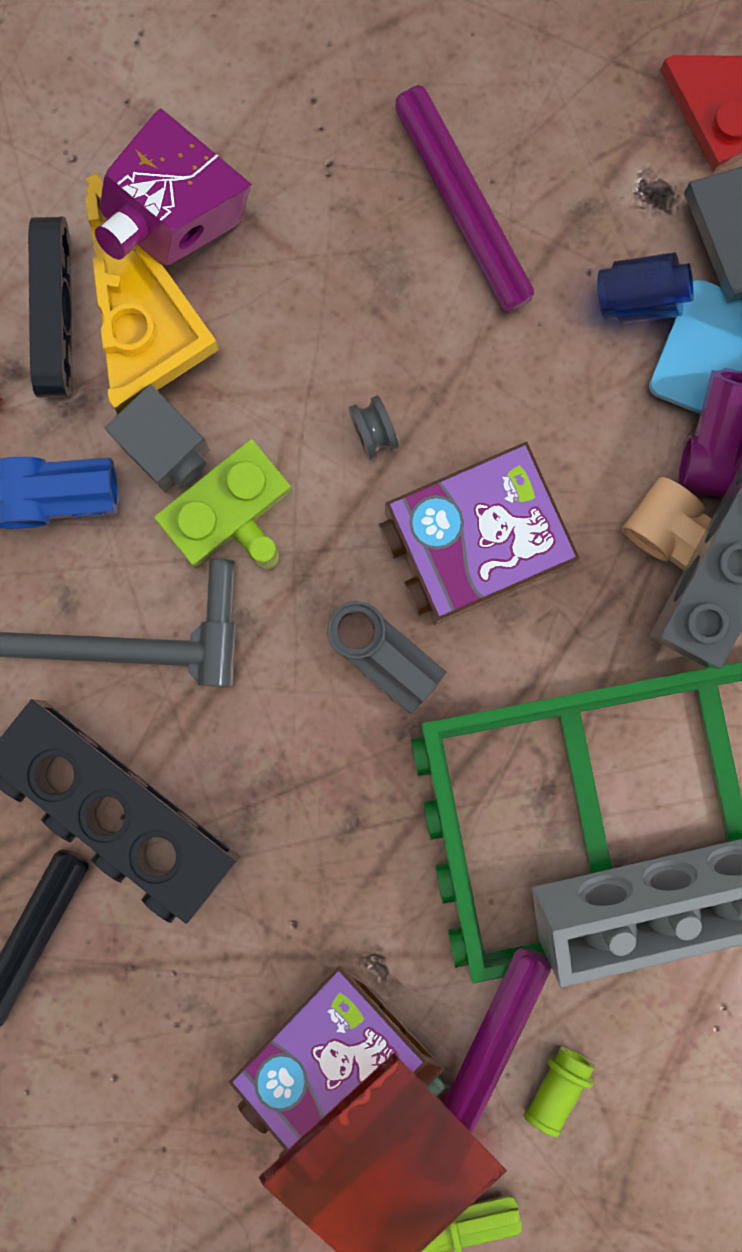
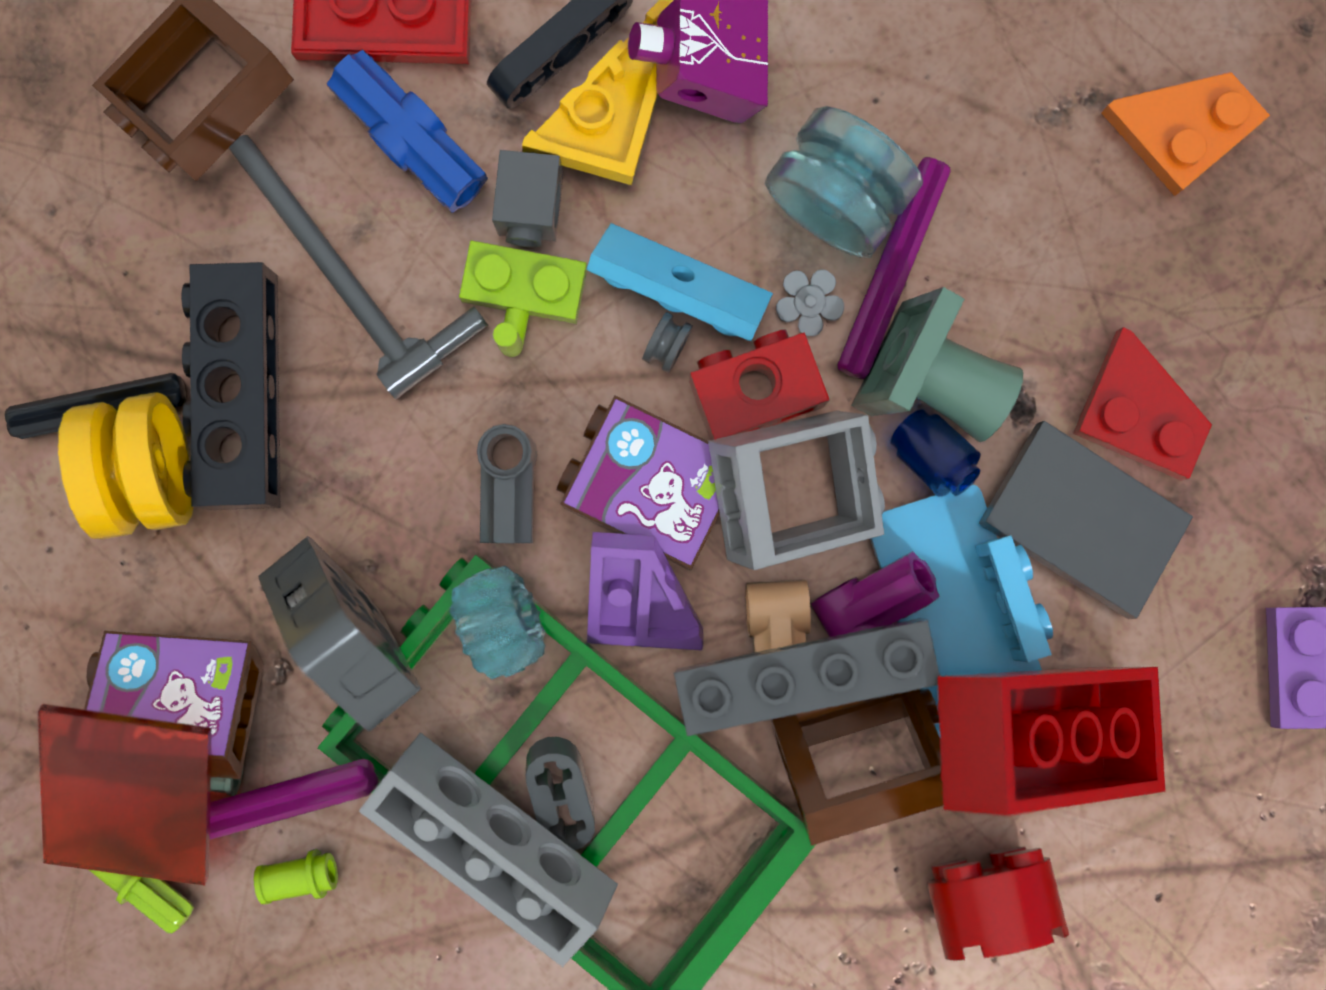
camera: 50 degrees right, 0 degrees up
none -> yellow wheel [58,392,194,540]
none -> dark grey axle [258,536,421,732]
none -> clear light blue gear [450,566,546,679]
none -> dark grey beam [525,737,595,850]
none -> medium azure tile [587,223,773,341]
none -> medium lavender wing [587,532,703,650]
none -> red brick [689,329,830,440]
none -> light grey window [708,411,885,570]
none -> clear light blue wheel [765,106,923,258]
none -> light grey plant [776,269,844,336]
none -> sand green plant [851,287,1023,442]

